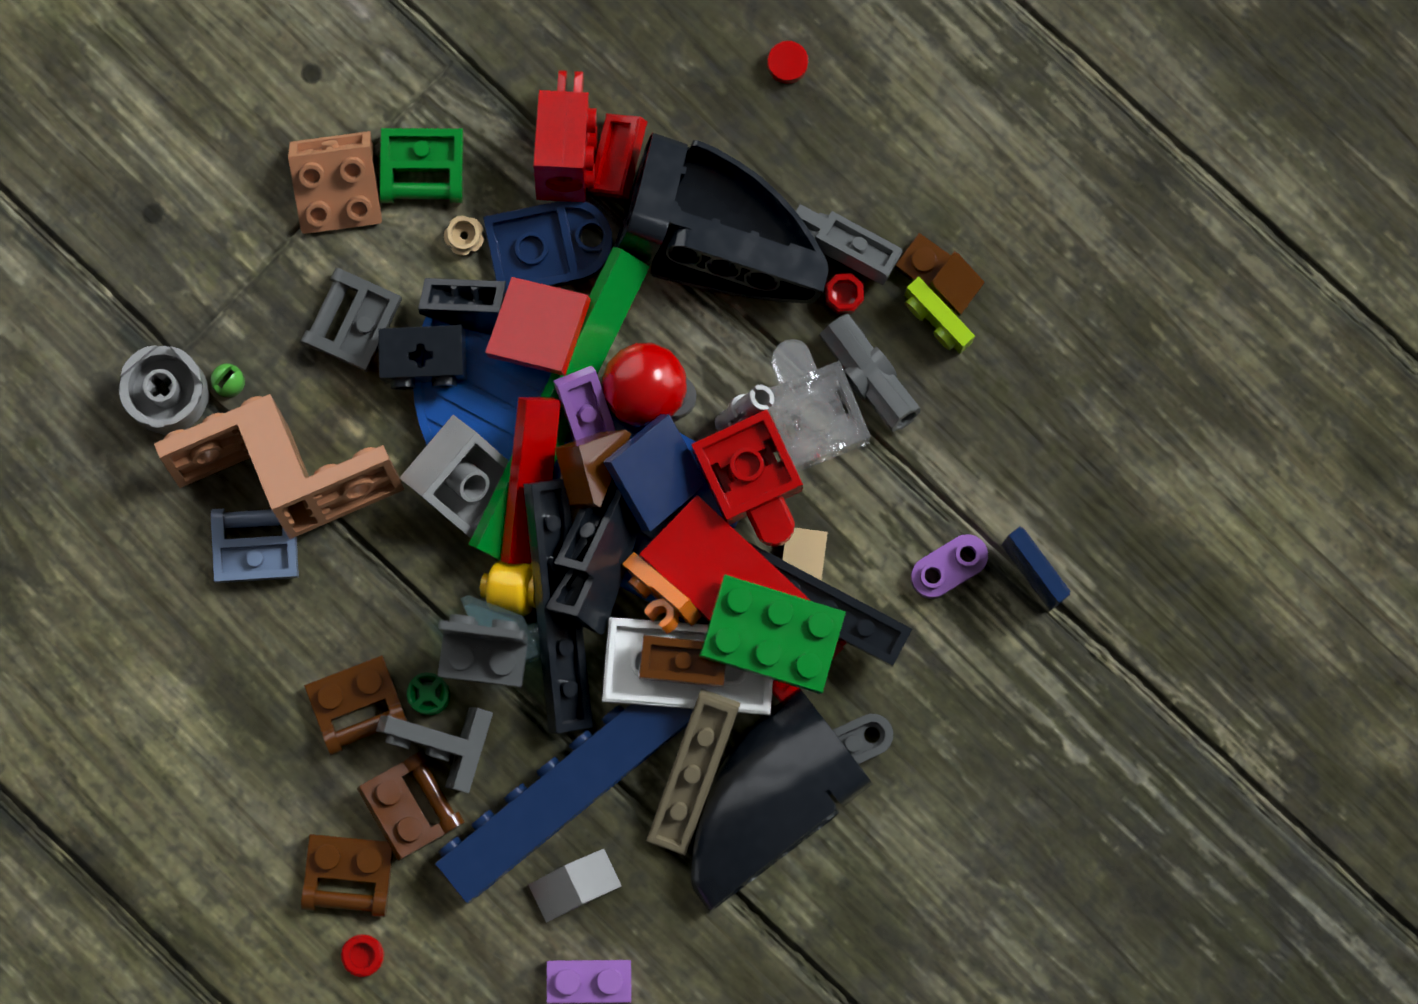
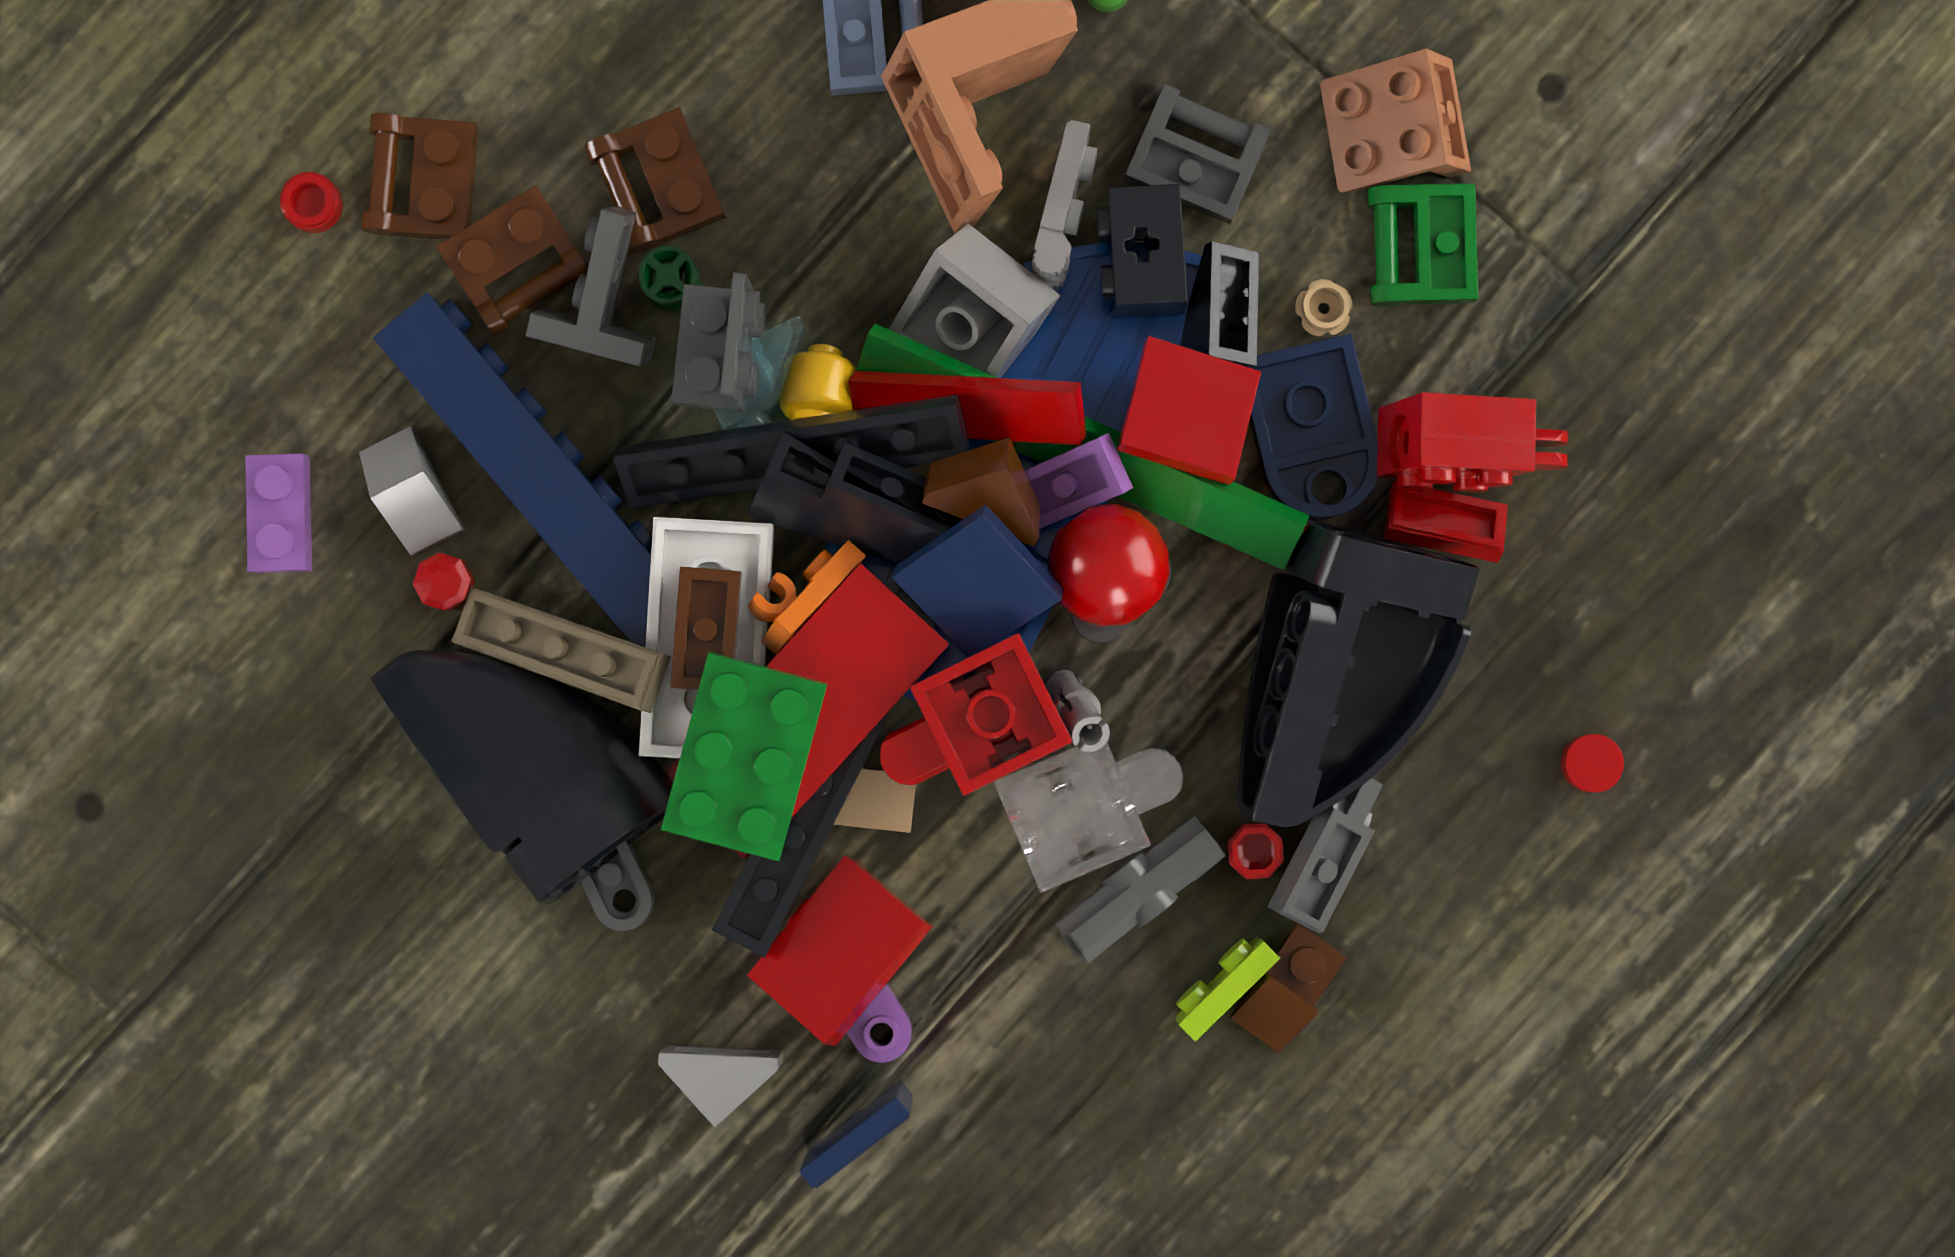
camera: 90 degrees right, 5 degrees up
none -> red tile [413,553,475,612]
none -> light grey slope [658,1045,783,1127]
none -> red container [747,855,933,1046]
none -> light grey hinge [1032,120,1098,291]

